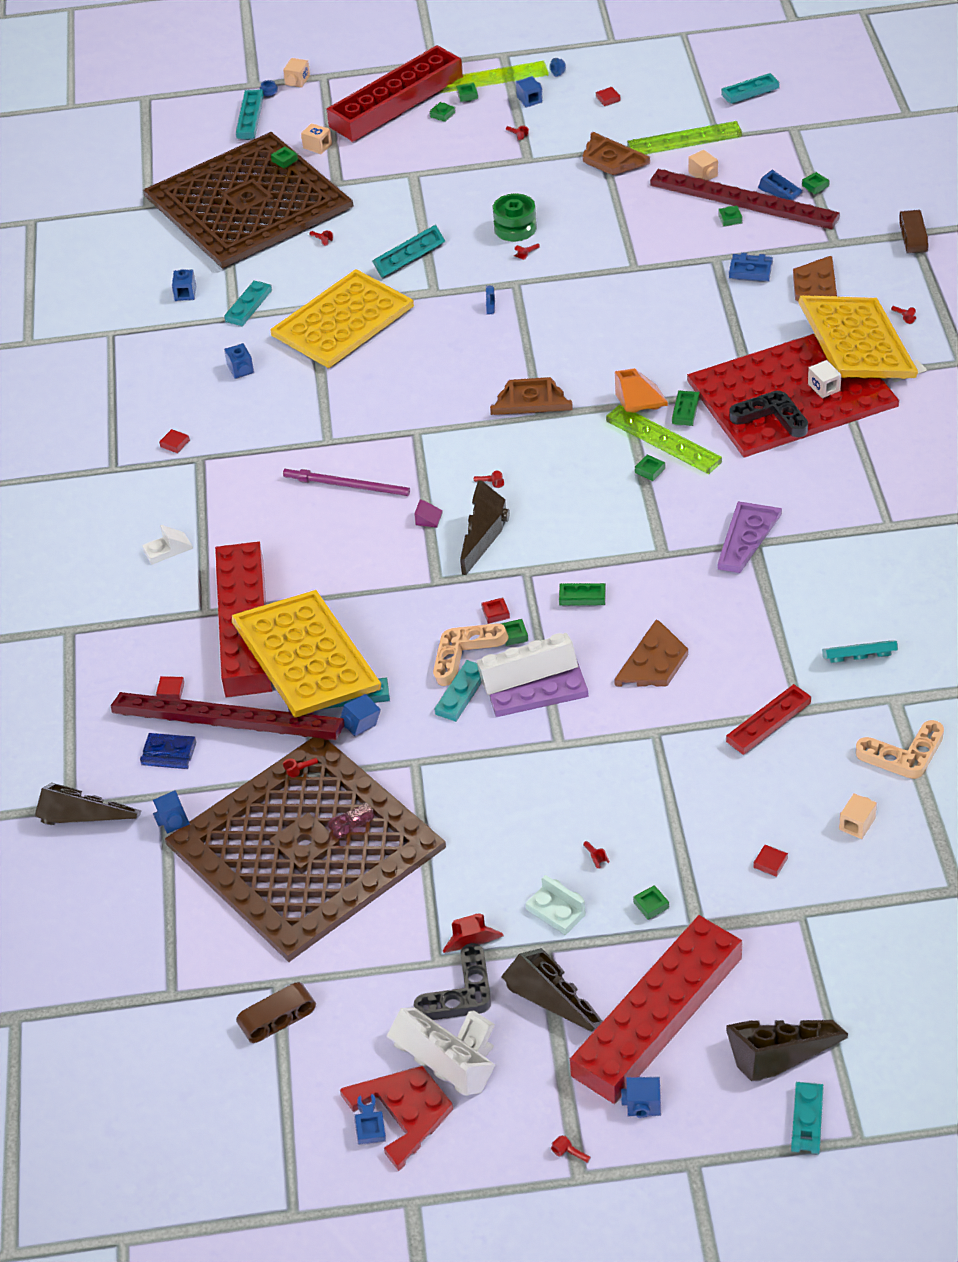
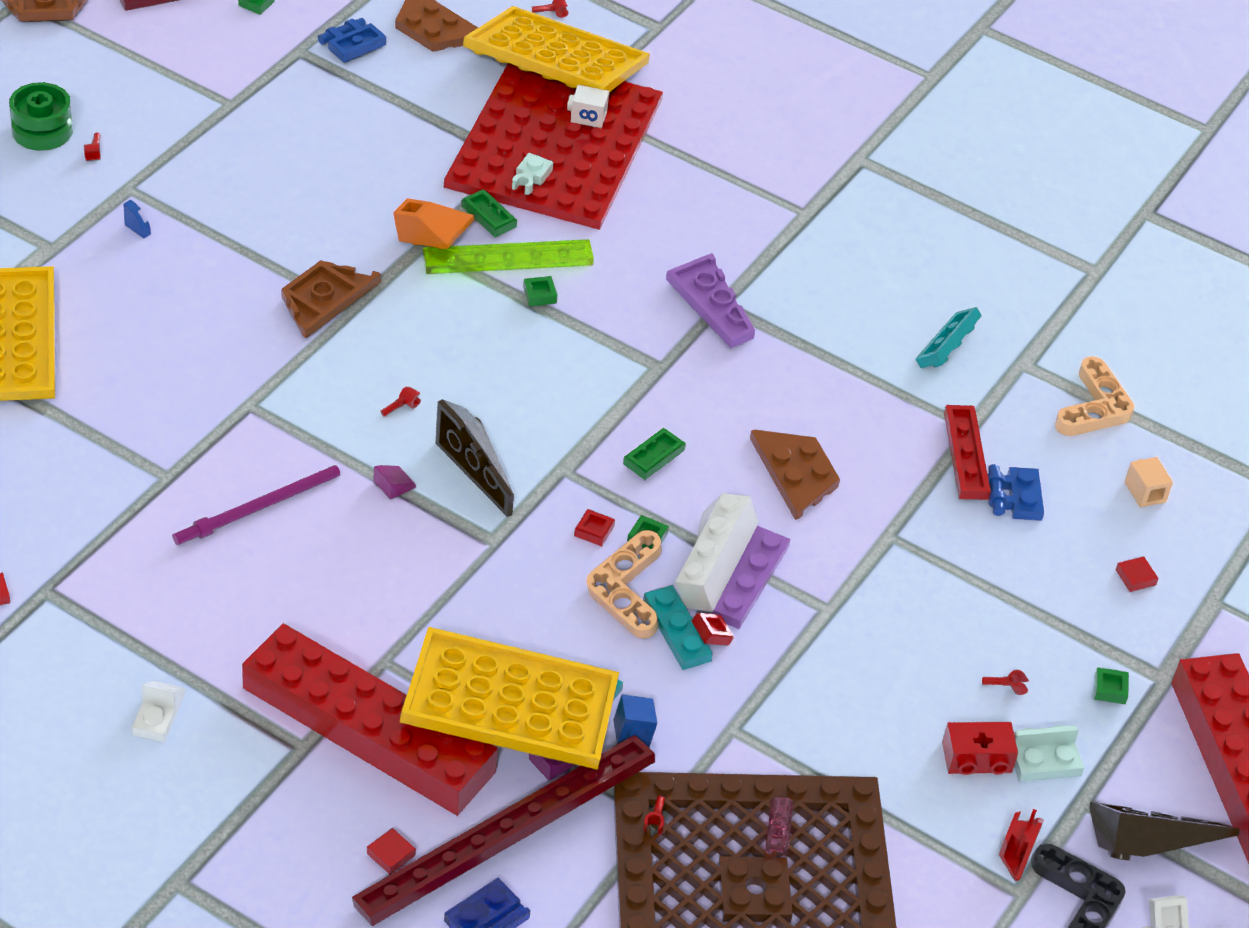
camera: 60 degrees left, 0 degrees up
black beam [729,391,808,437] -> none
none -> light aqua plate [512,153,553,195]
none -> red tile [691,613,734,646]
none -> red brick [942,722,1018,775]
none -> blue plate [988,464,1044,521]

